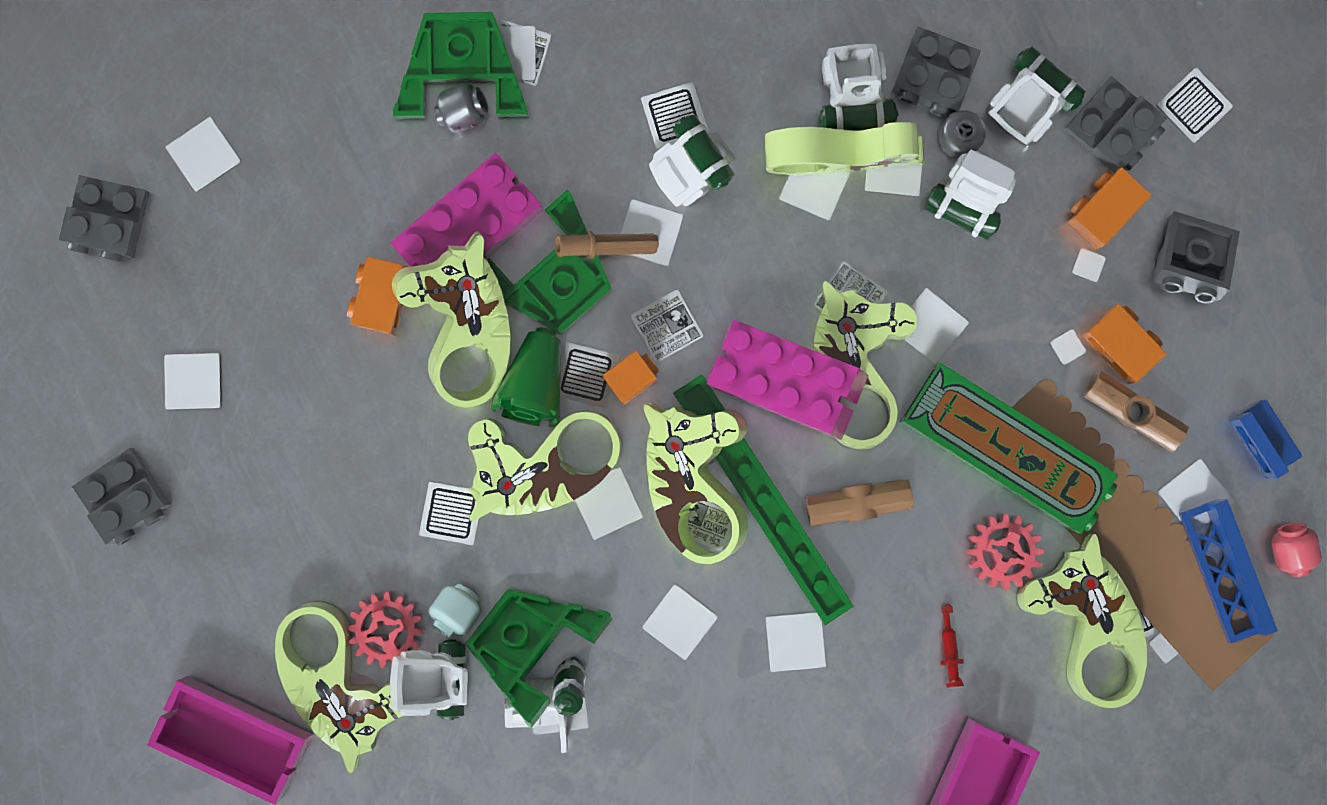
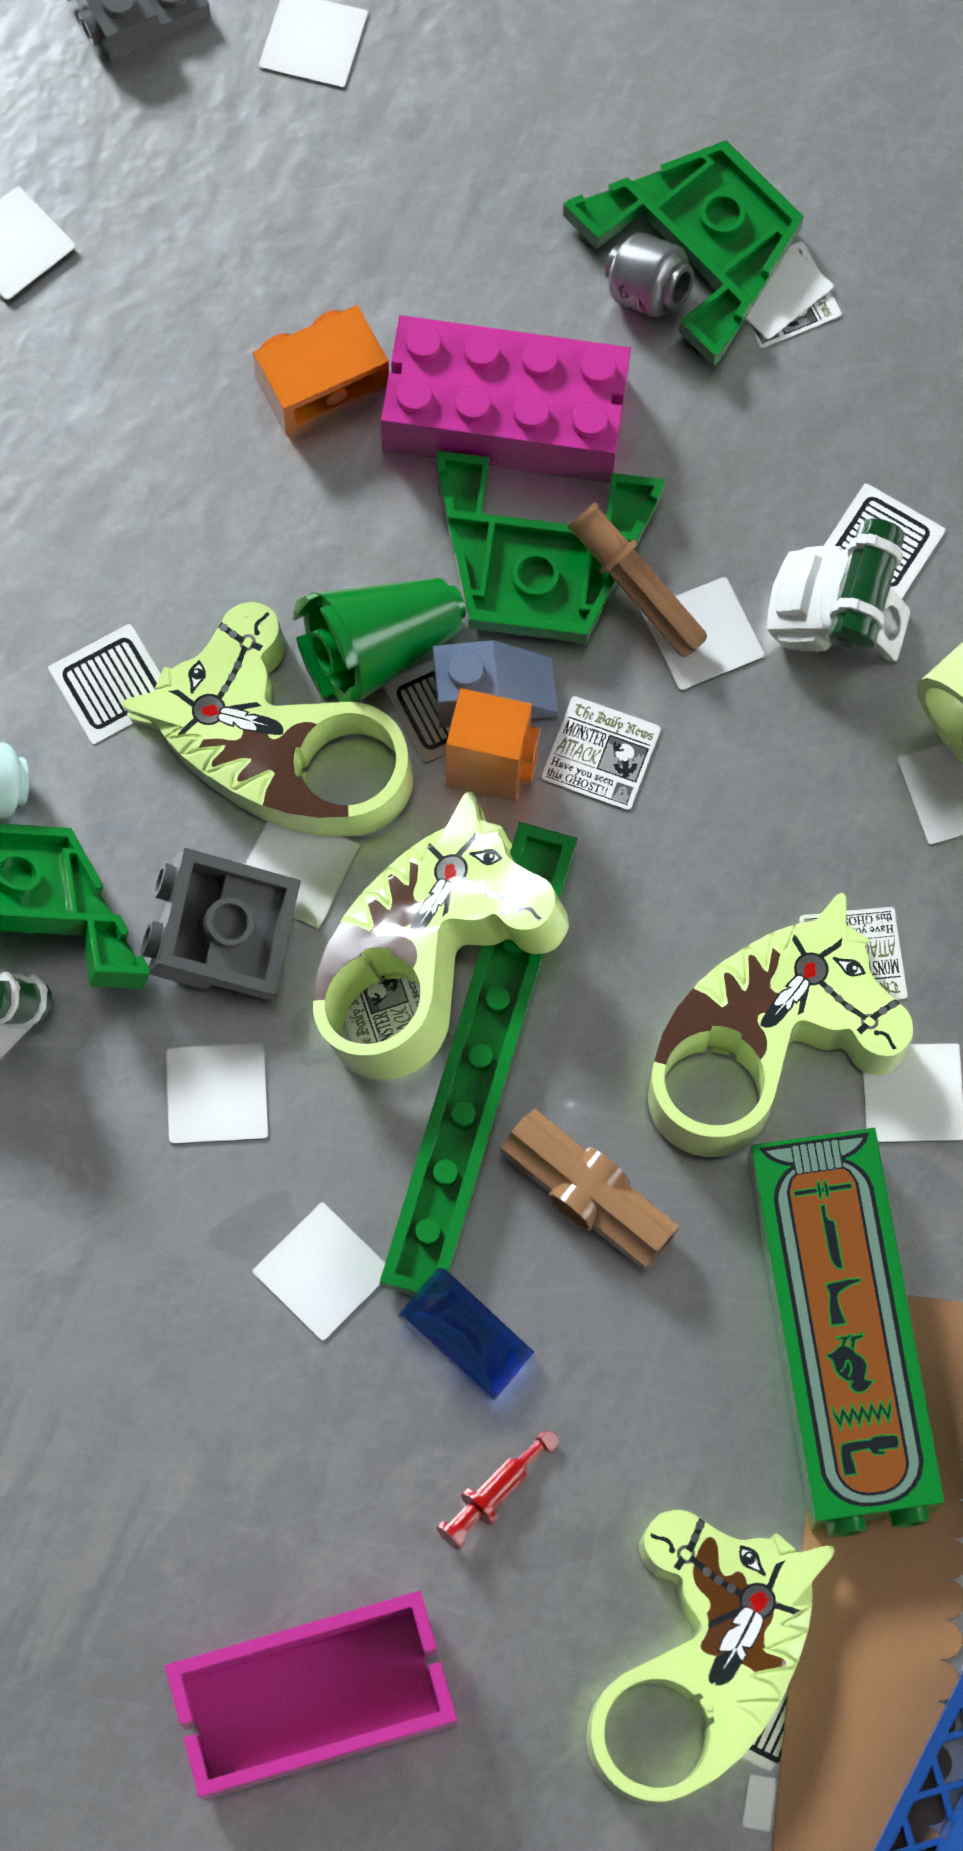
camera: 50 degrees right, 15 degrees down
yellowish green animal [392,232,510,407] -> none
dark pink piece [706,320,869,440] -> none
coral gear [966,514,1044,590] -> none
none -> dark grey plate [140,848,301,1000]
none -> clear blue tile [397,1267,534,1400]
none -> sand blue slope [433,640,558,728]

